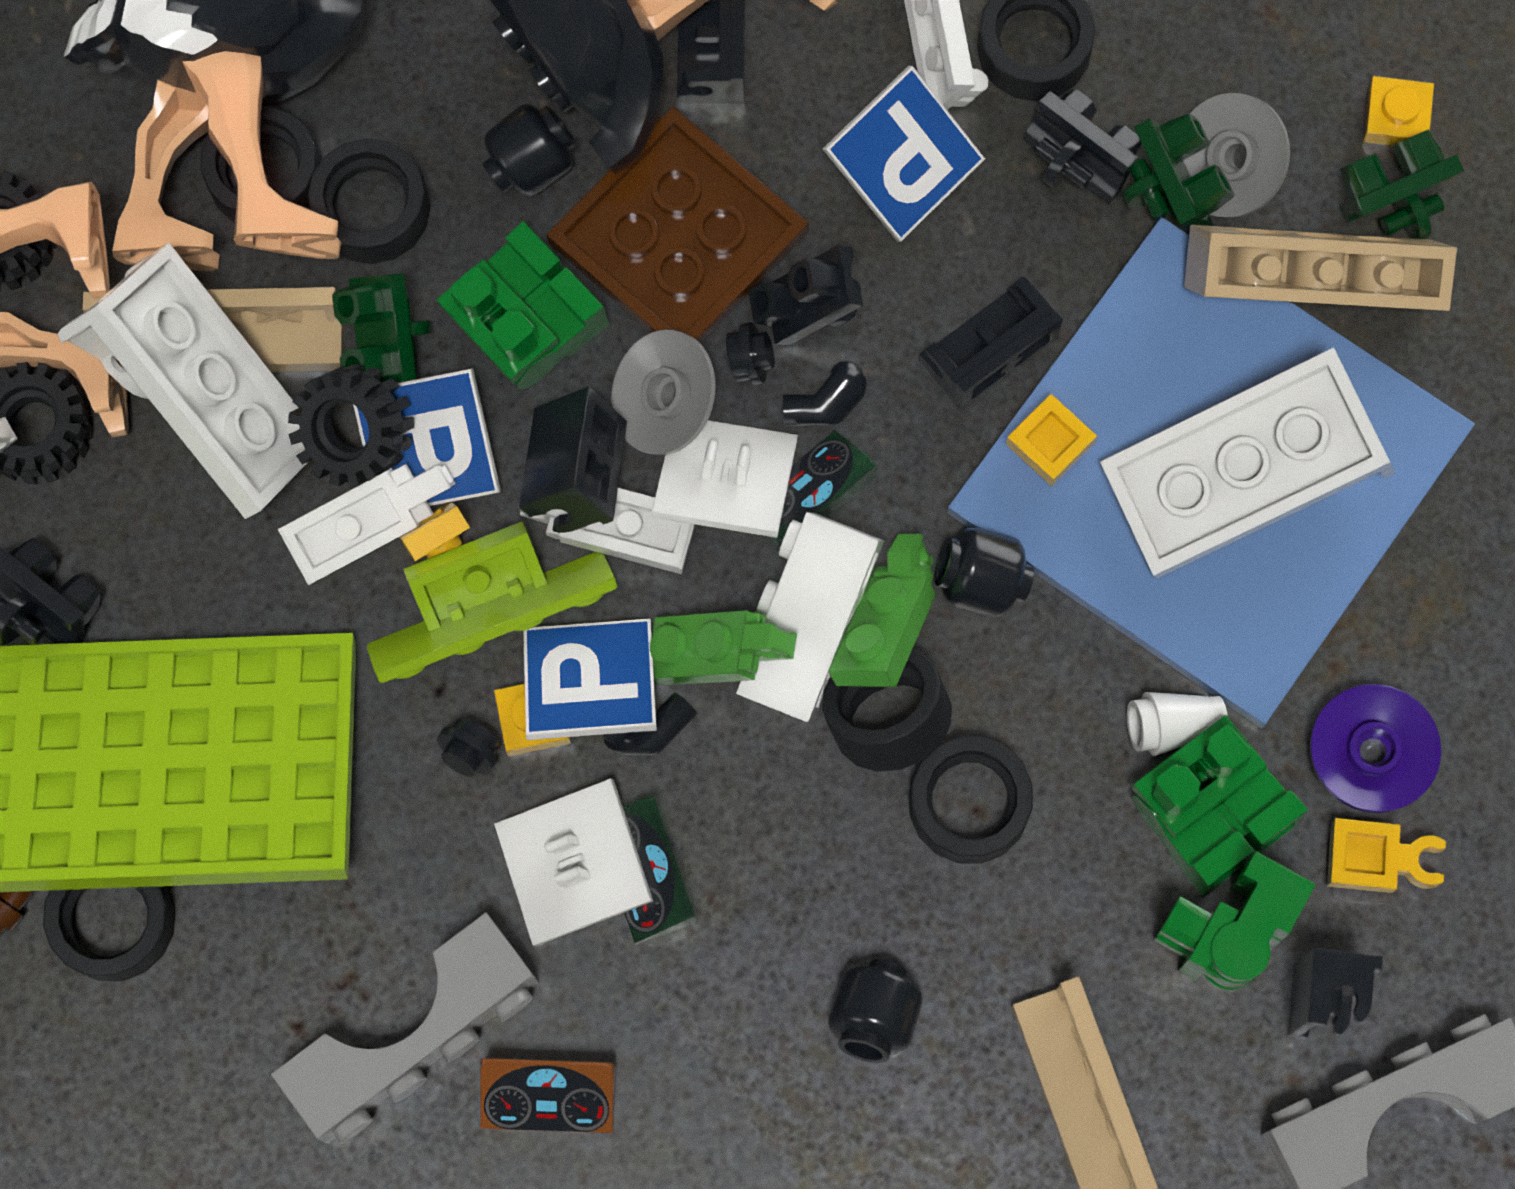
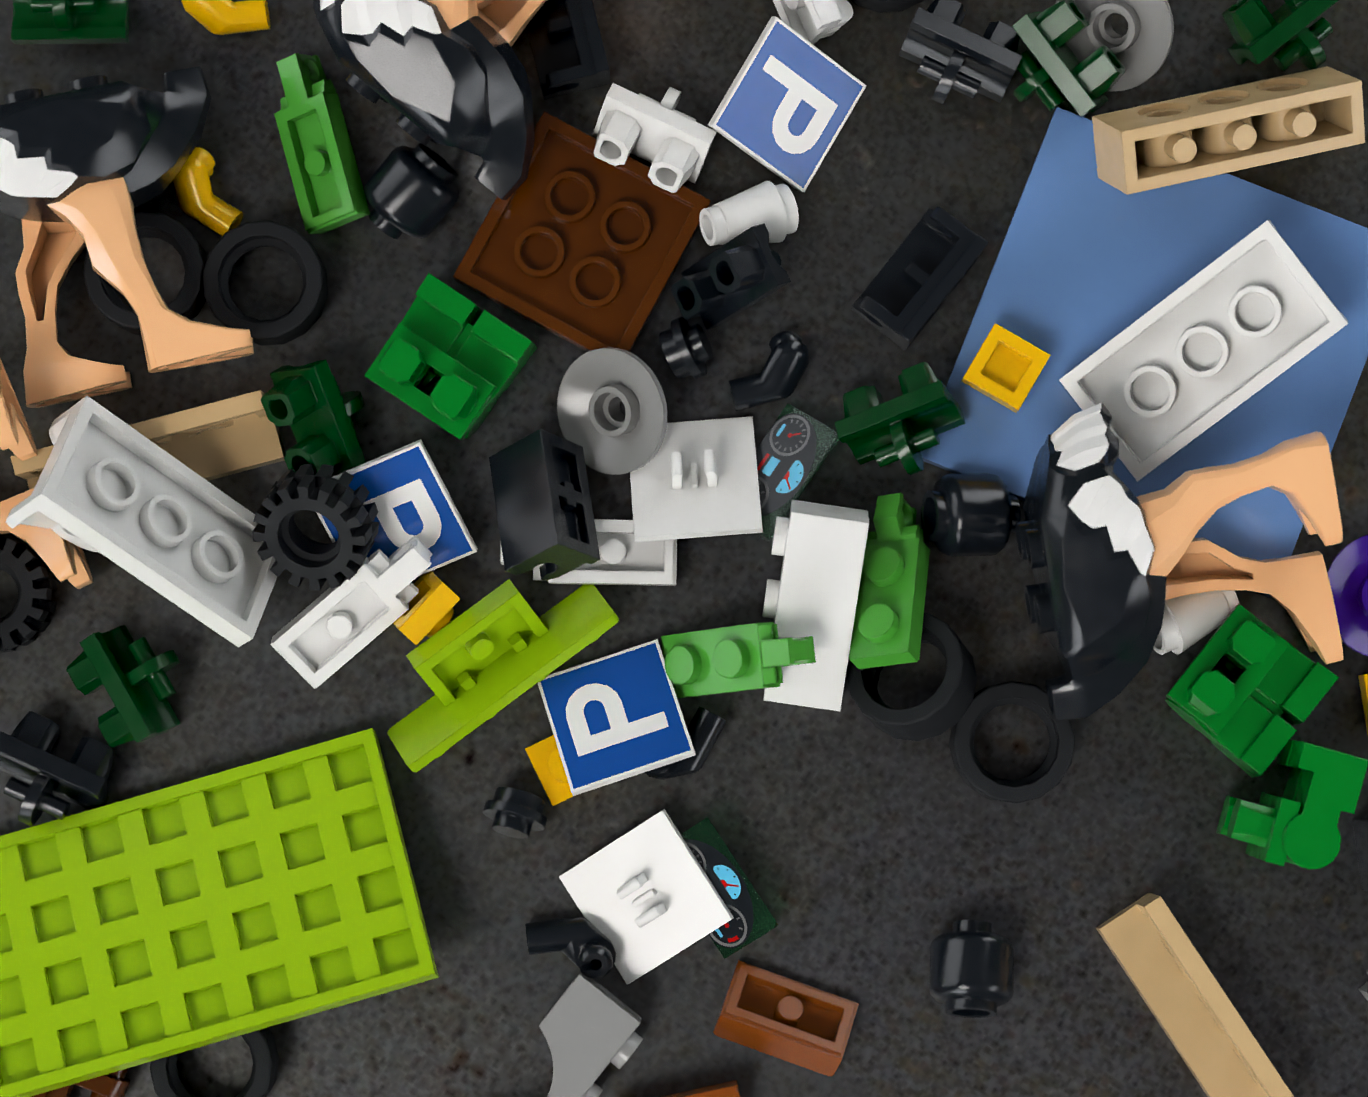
camera: 15 degrees left, 10 degrees up
none -> dark green hips [66,625,181,747]
none -> yellow arm [173,147,243,236]
none -> bright green hinge [274,53,370,234]
none -> black arm [525,917,616,979]
none -> white hips [592,83,717,193]
none -> white cone [699,181,799,246]
none -> dark orange slope [713,960,859,1076]
none -> dark green hips [834,362,965,475]
none -> animal [1015,403,1344,720]

